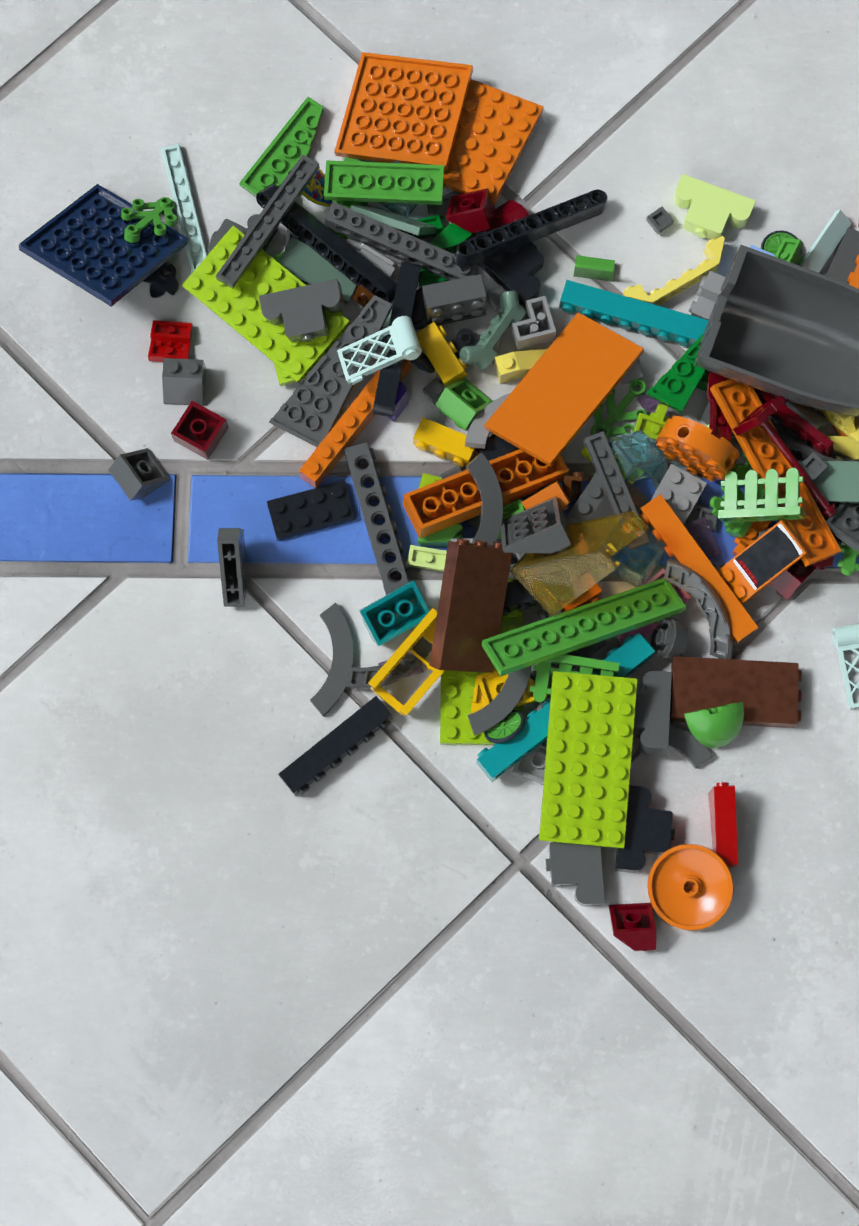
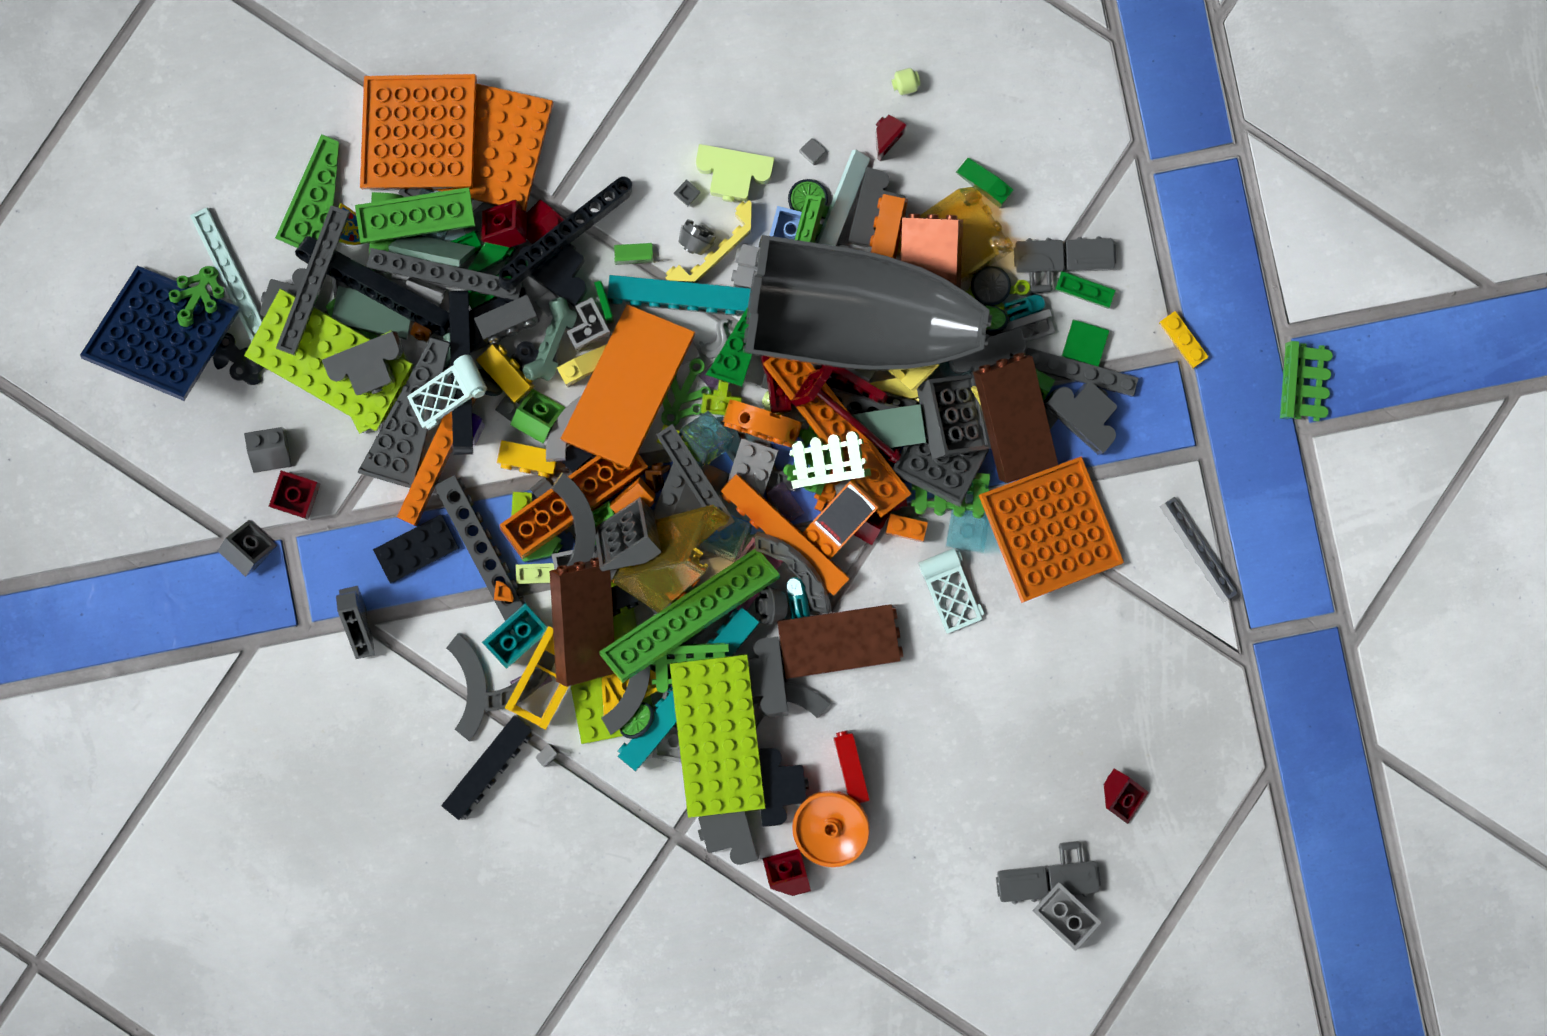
camera: 20 degrees left, 10 degrees up
red slope [148,320,193,362] -> none
bright green brick [684,702,744,748] -> none
dark grey plate [801,452,828,482] -> none
none -> black plate [229,347,264,385]
none -> orange tile [494,581,514,602]
none -> light grey slope [536,744,558,767]
none -> green tile [594,281,614,324]
none -> dark grey cone [678,219,716,255]
none -> light grey piece [699,319,728,358]
none -> teal arm [786,577,810,619]
none -> light grey slope [799,138,826,165]
none -> orange brick [885,514,928,542]

